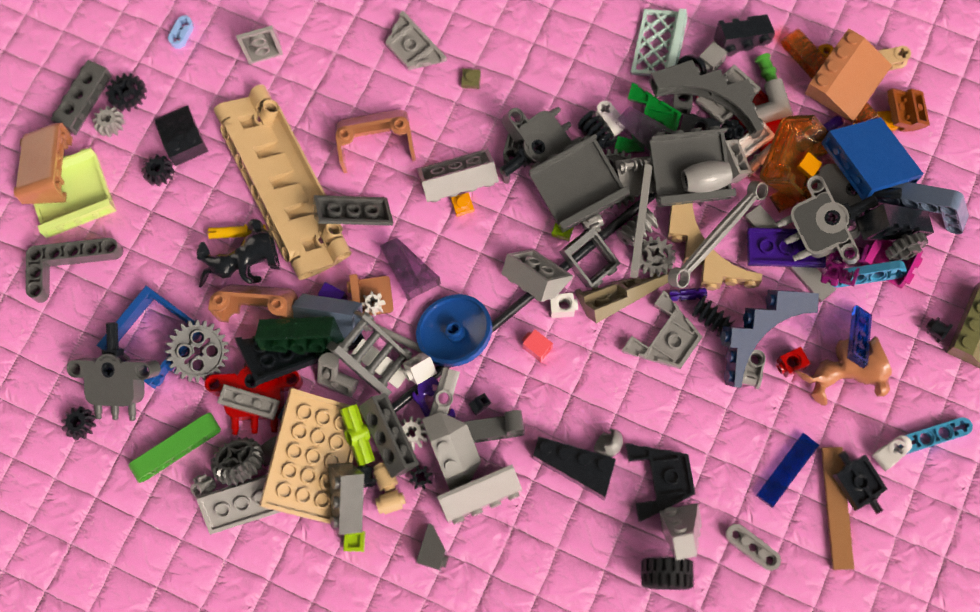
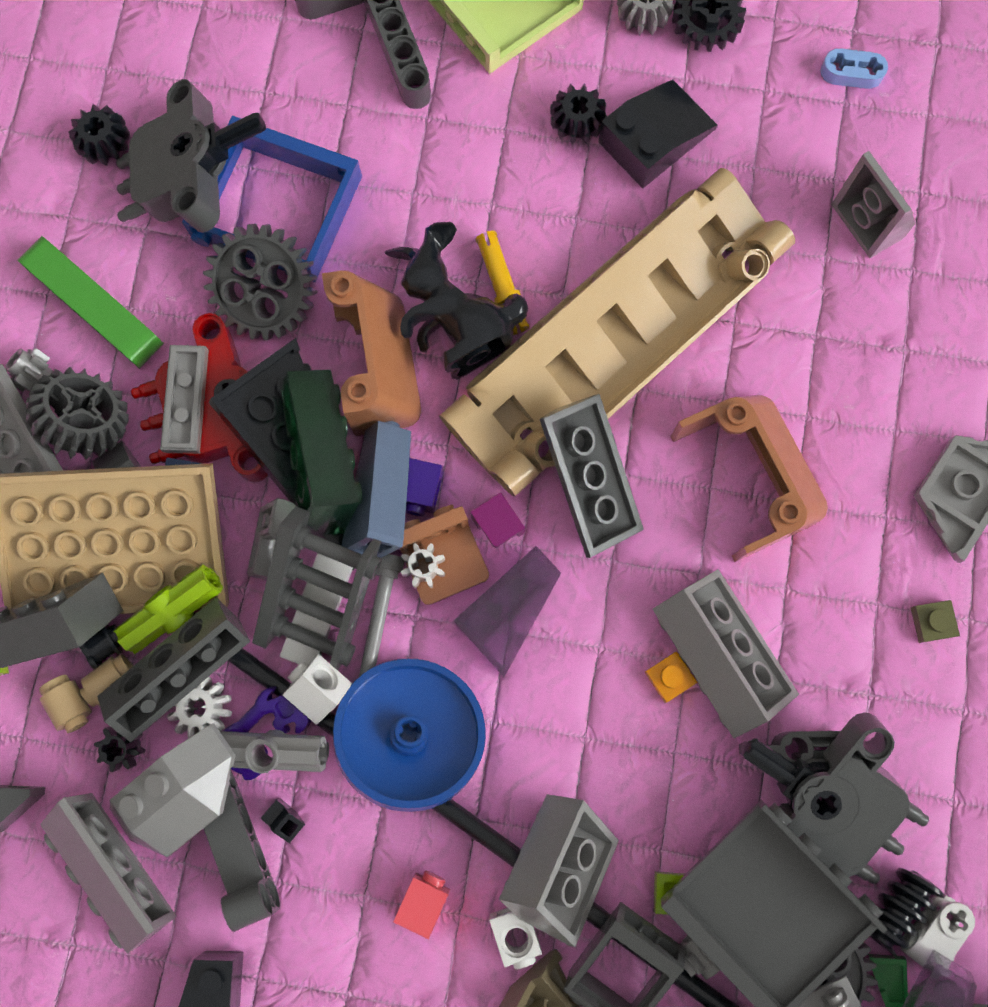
camera: 70 degrees right, 5 degrees up
none -> magenta panel [470,492,525,548]

